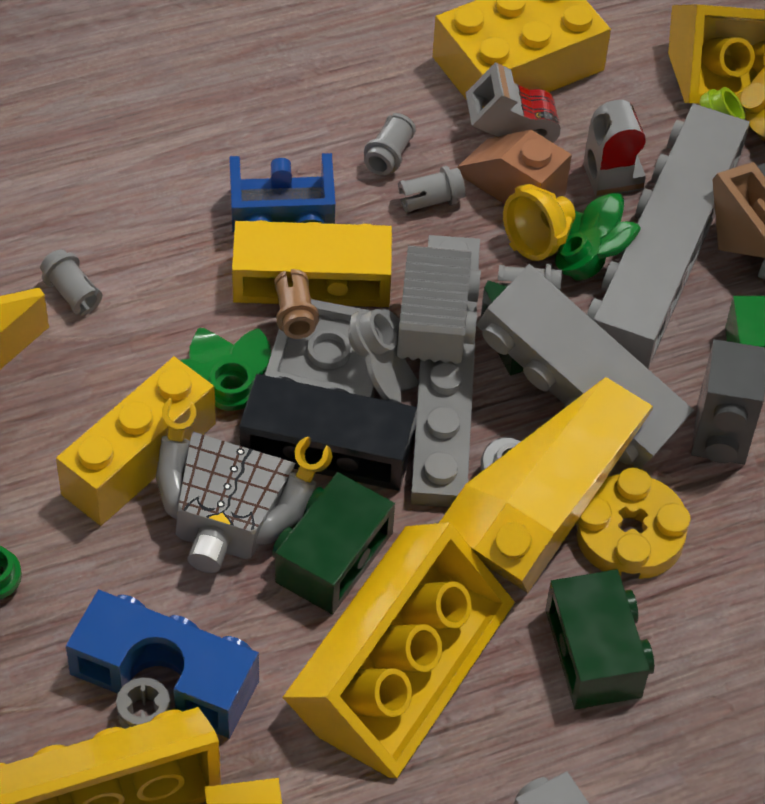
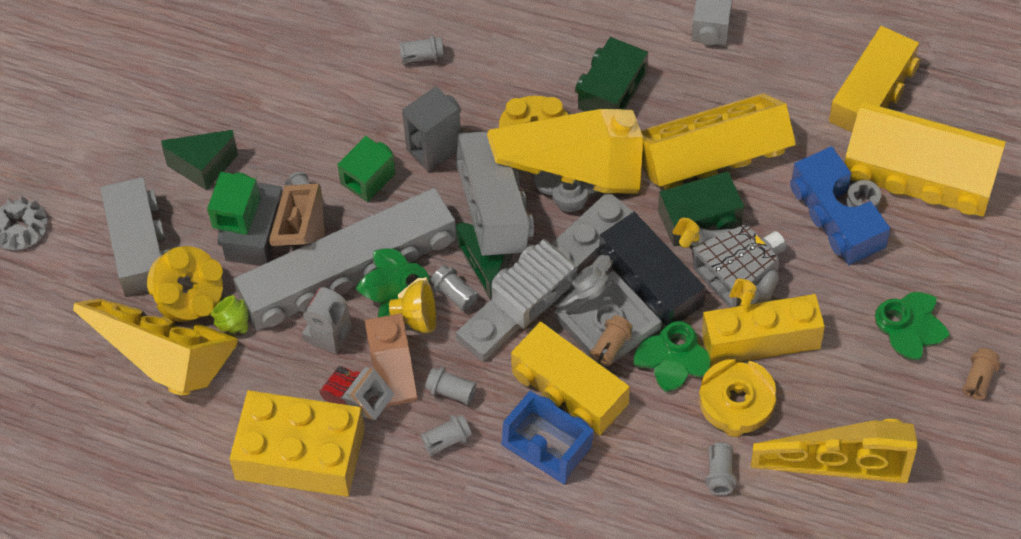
camera: 135 degrees left, 5 degrees up
none -> yellow plate [699,359,776,437]

